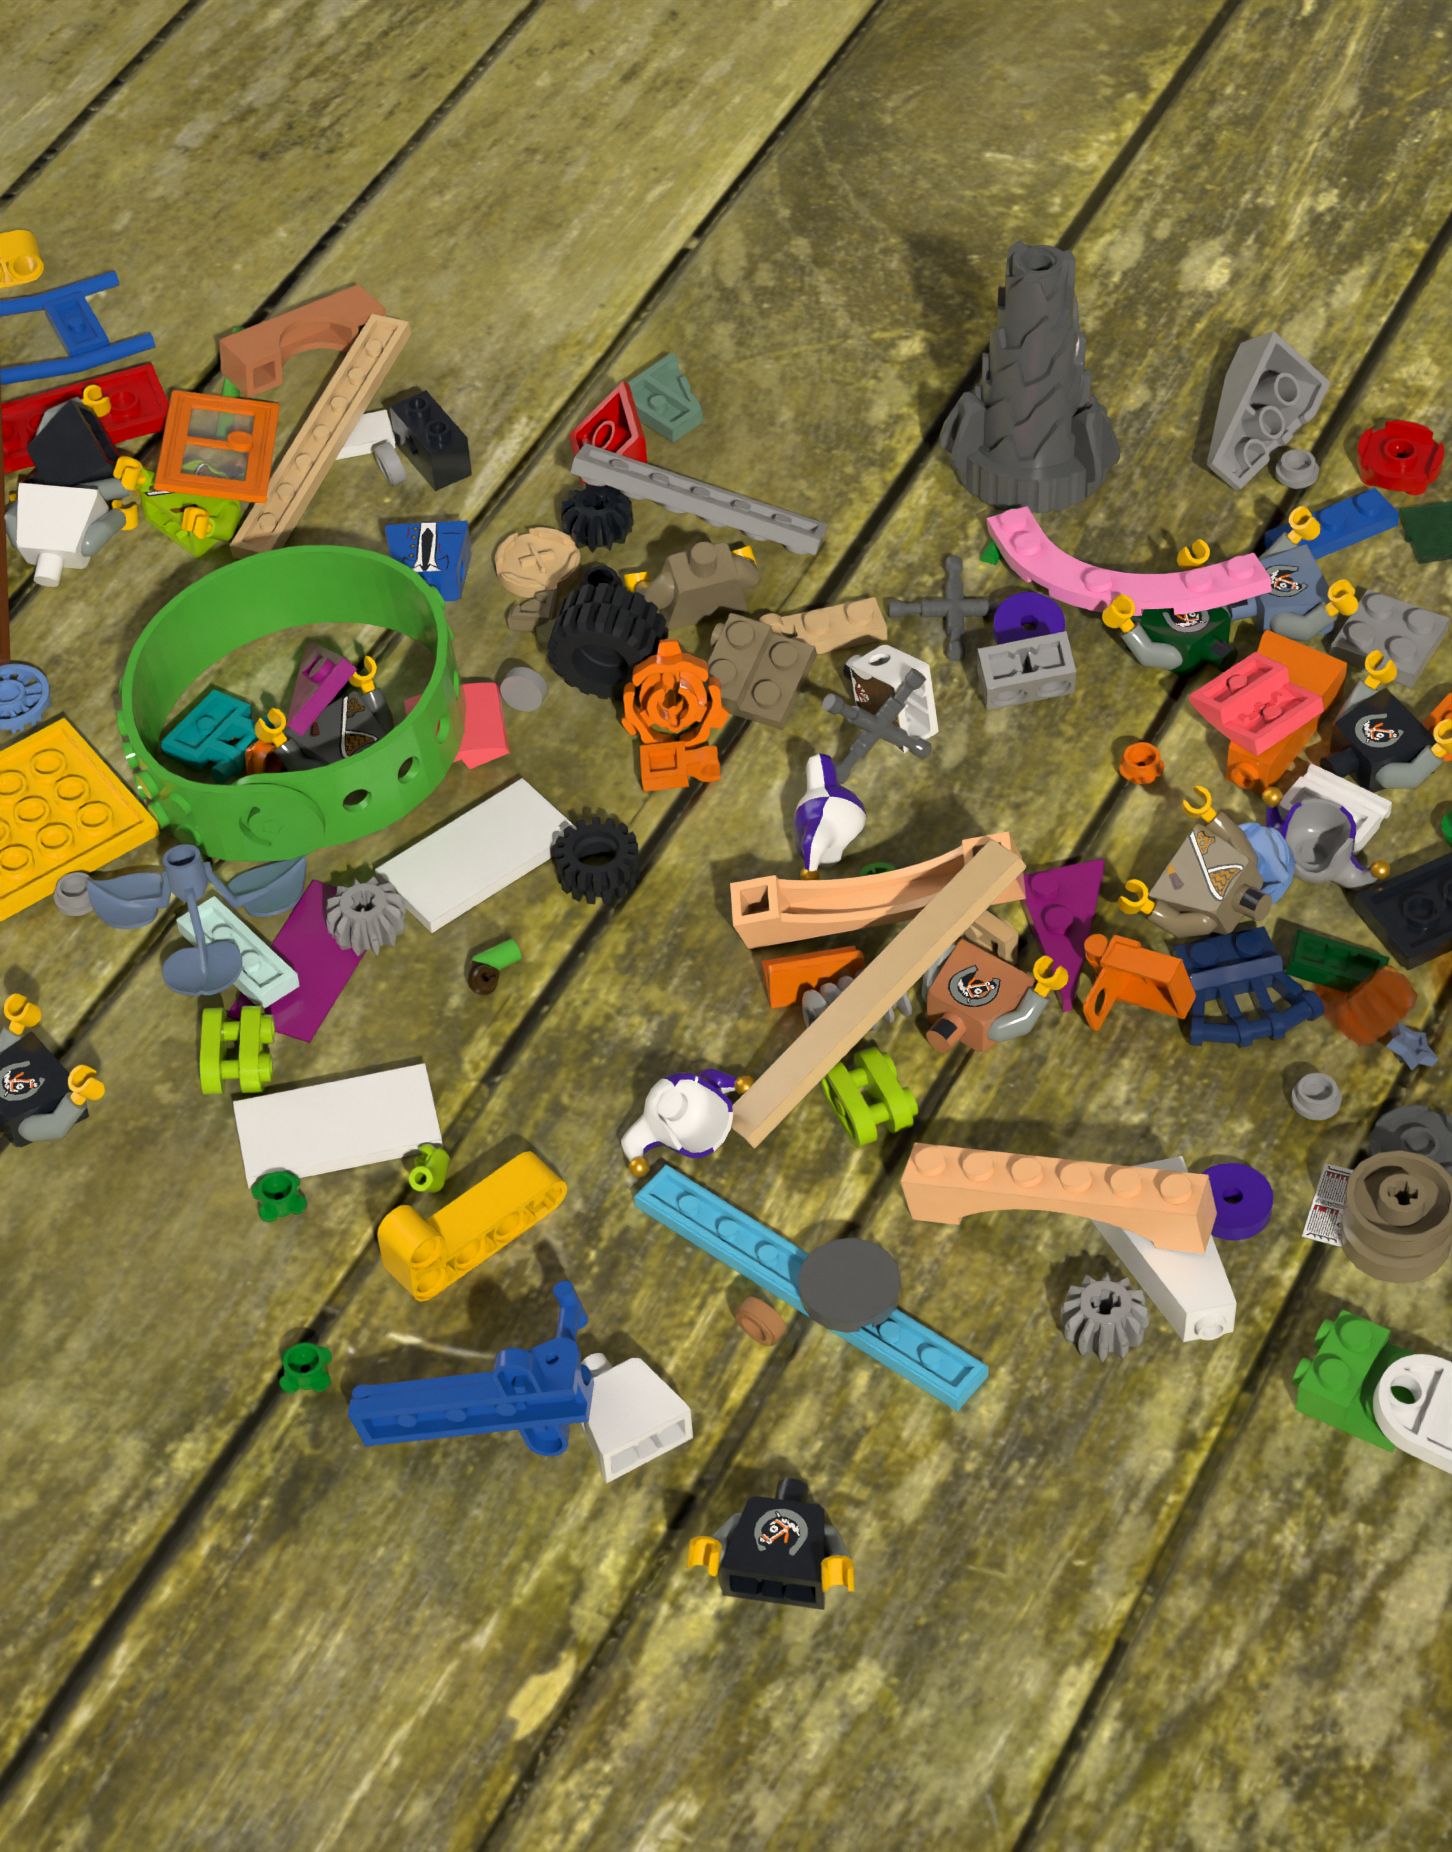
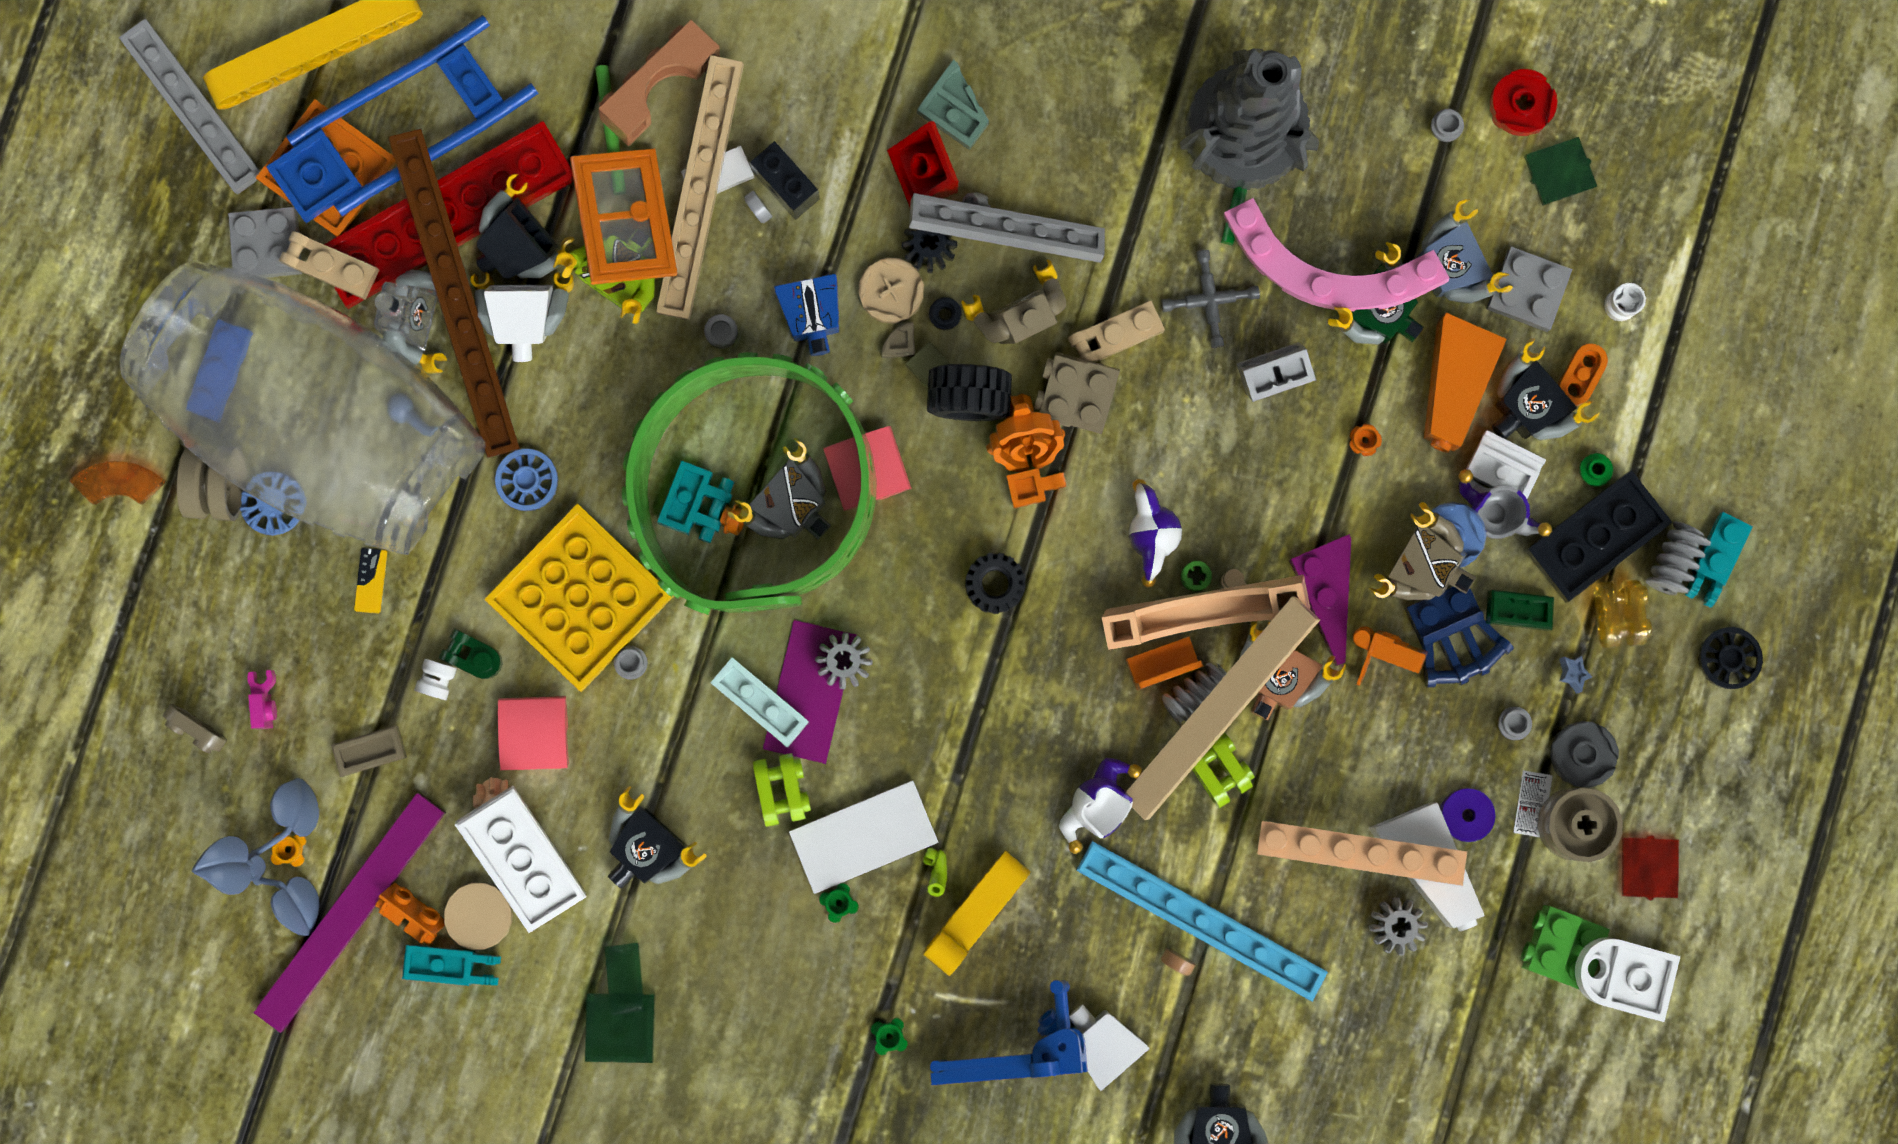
camera: 20 degrees left, 35 degrees up
sand blue plant [87,844,307,997] -> none
magenta wing [286,641,357,737] -> none
white tile [375,778,577,933] -> none
arm [467,939,521,996] -> none
light grey tile [500,667,547,712] -> none
dark grey tile [798,1238,901,1333] -> none
dark grey piece [822,668,932,784] -> none
white torso [843,645,939,753] -> none
dark purple piece [993,592,1065,645] -> none
coral slope [1189,652,1324,756] -> none
light grey wedge [1206,331,1331,491] -> none
blue plate [1264,487,1399,560] -> none
clear orange gear [1333,965,1418,1046] -> none

